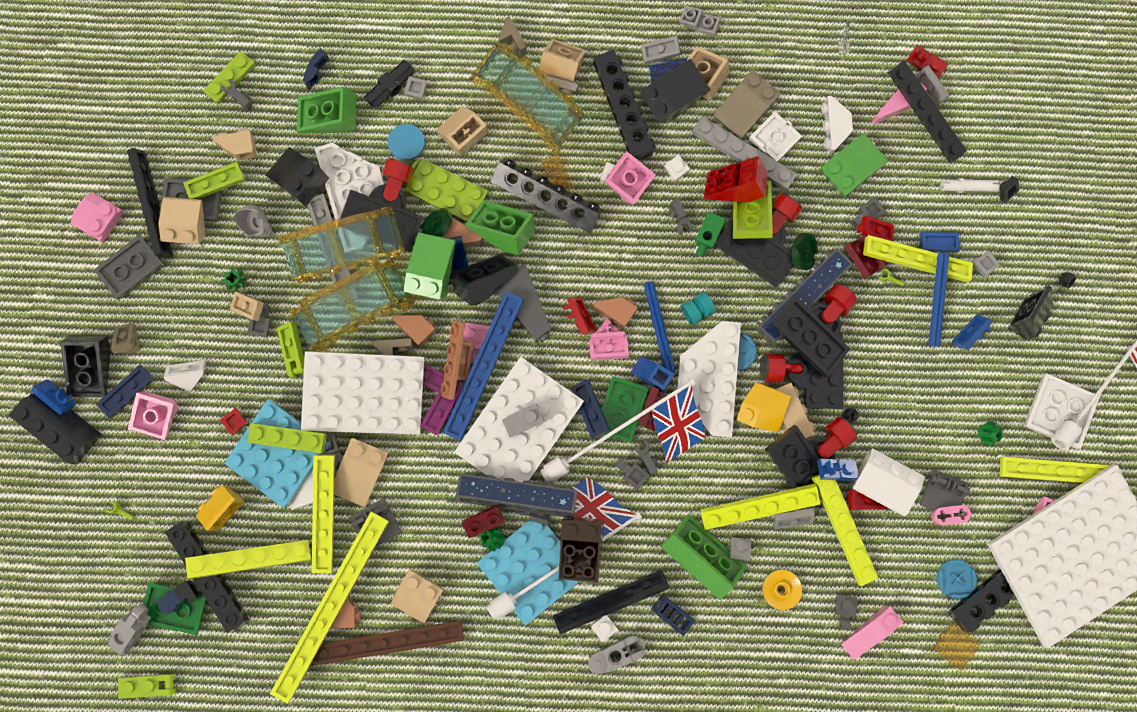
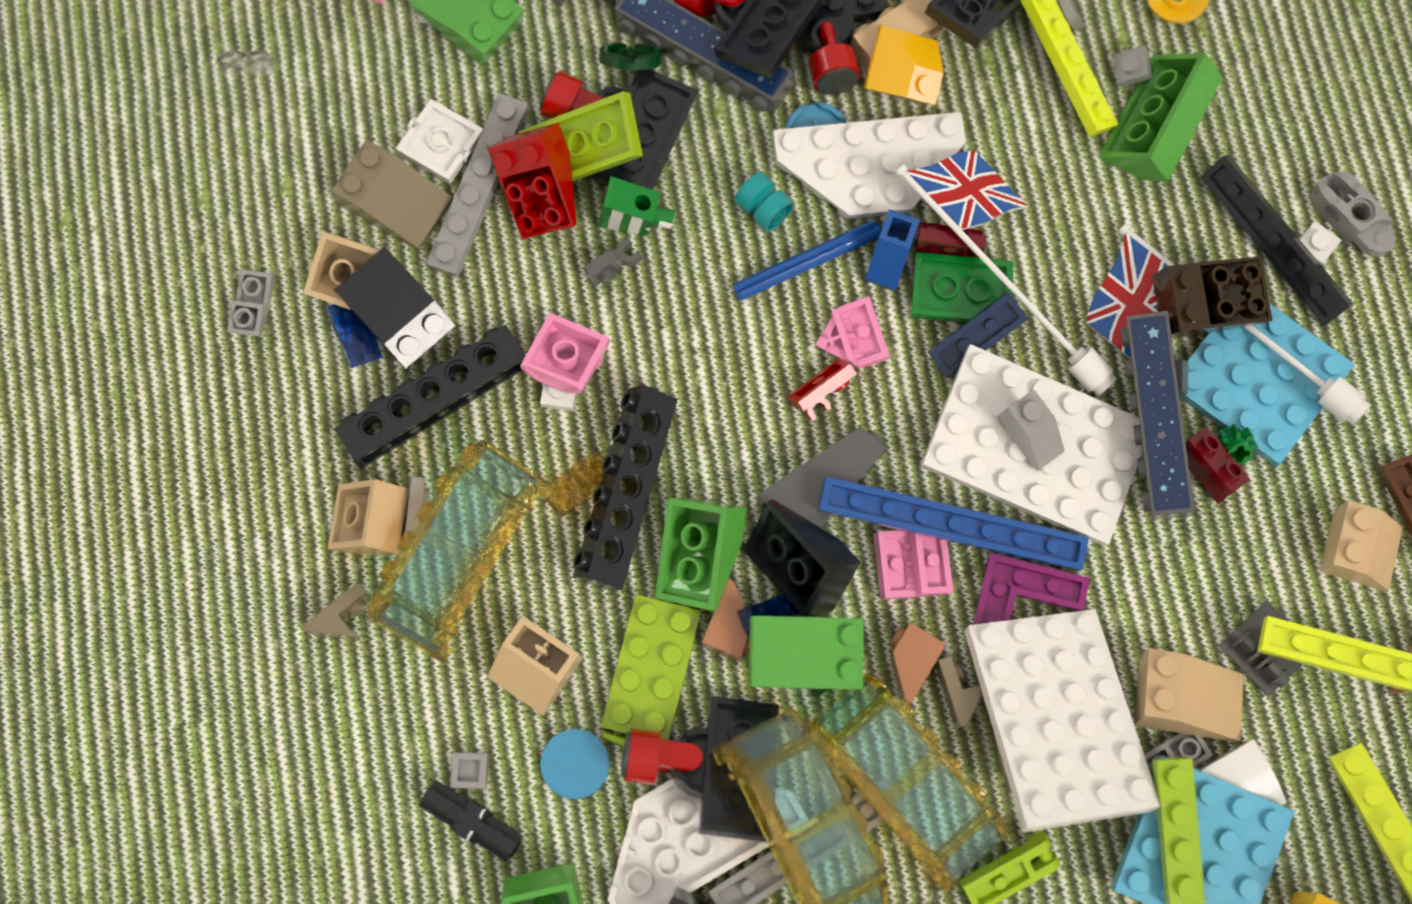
camera: 95 degrees left, 5 degrees down
neon yellow plate [312,454,335,574] -> none
dark green tile [420,208,453,237] -> none
nougat bracket [441,320,474,400] -> none
nougat slope [592,297,637,330] -> none
dark grey plate [615,459,650,490] -> none
dark grey plate [634,440,659,475] -> none
light grey plate [641,36,681,64] -> none
dark blue slope [650,595,695,636] -> none
white plate [664,155,690,182] -> none
white slope [821,96,853,156] -> none

